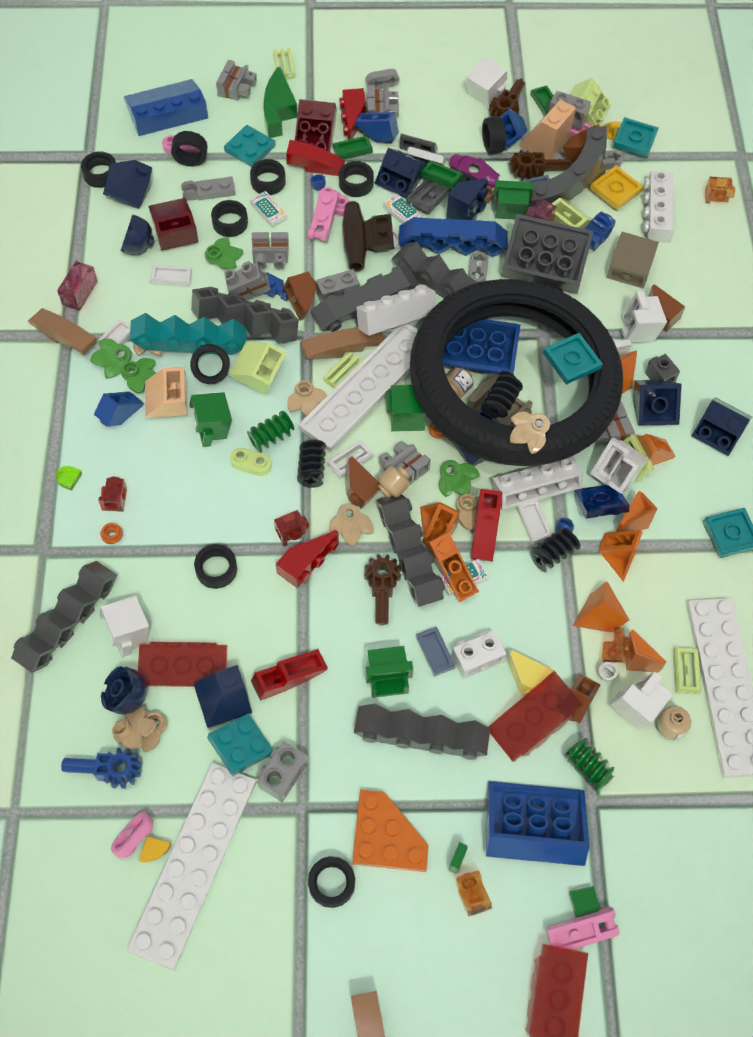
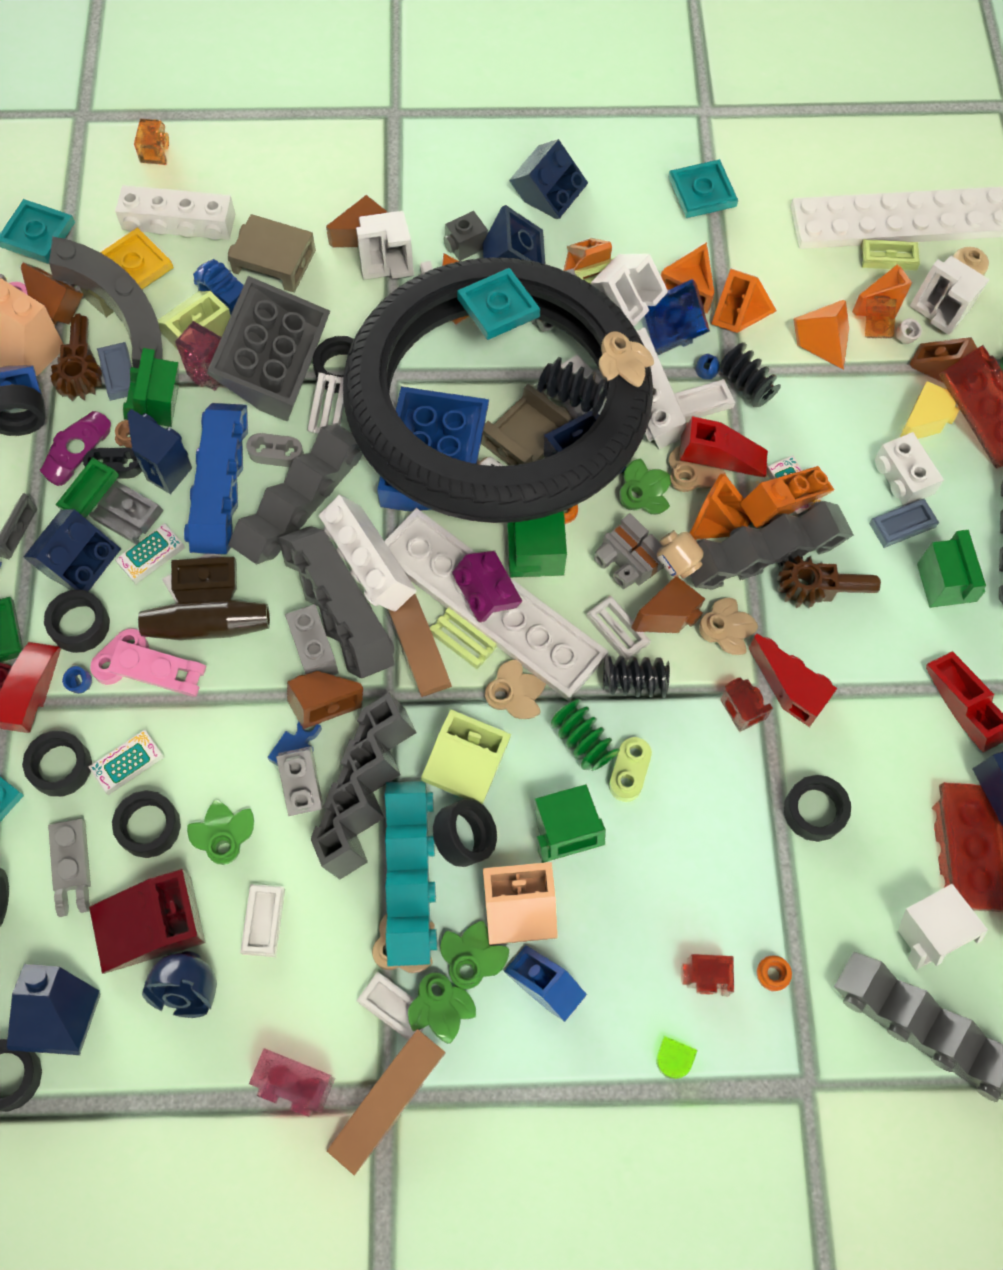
camera: 90 degrees left, 5 degrees up
light grey hips [251,232,289,269] -> none
white tile [407,147,446,166] -> none
yellow tile [603,122,621,140] -> none
none -> magenta bracket [452,550,523,623]

